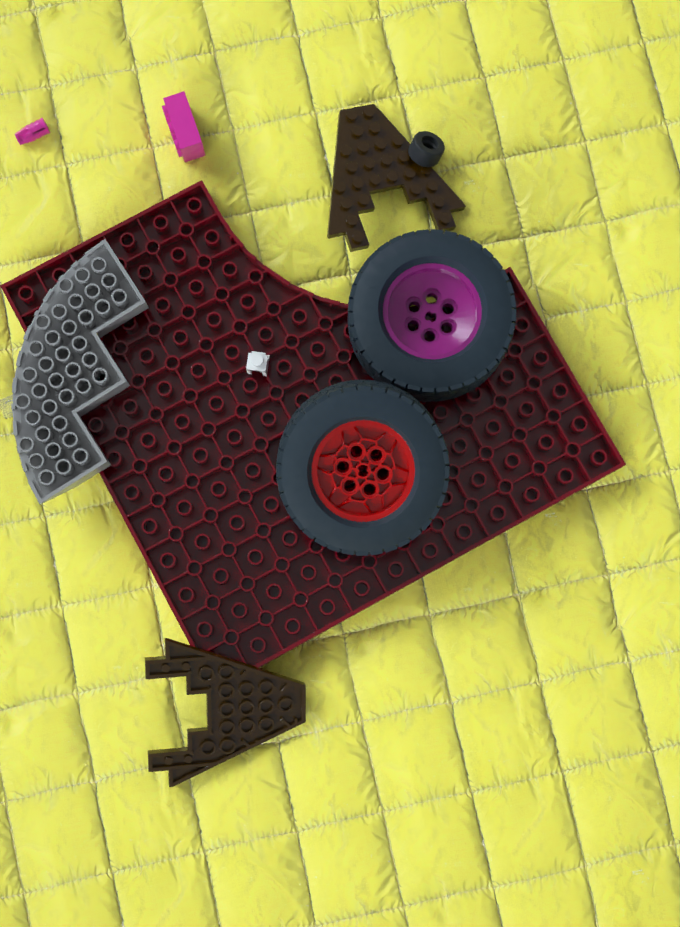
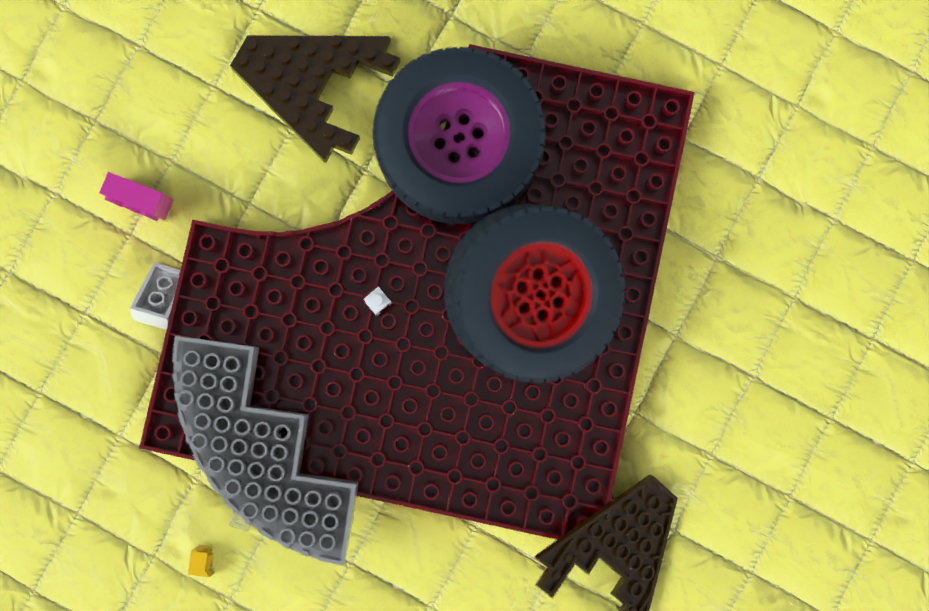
camera: 50 degrees left, 5 degrees up
dark pink hinge [15,117,50,145] -> none
black tyre [408,131,445,167] -> none
none -> white slope [130,262,180,330]

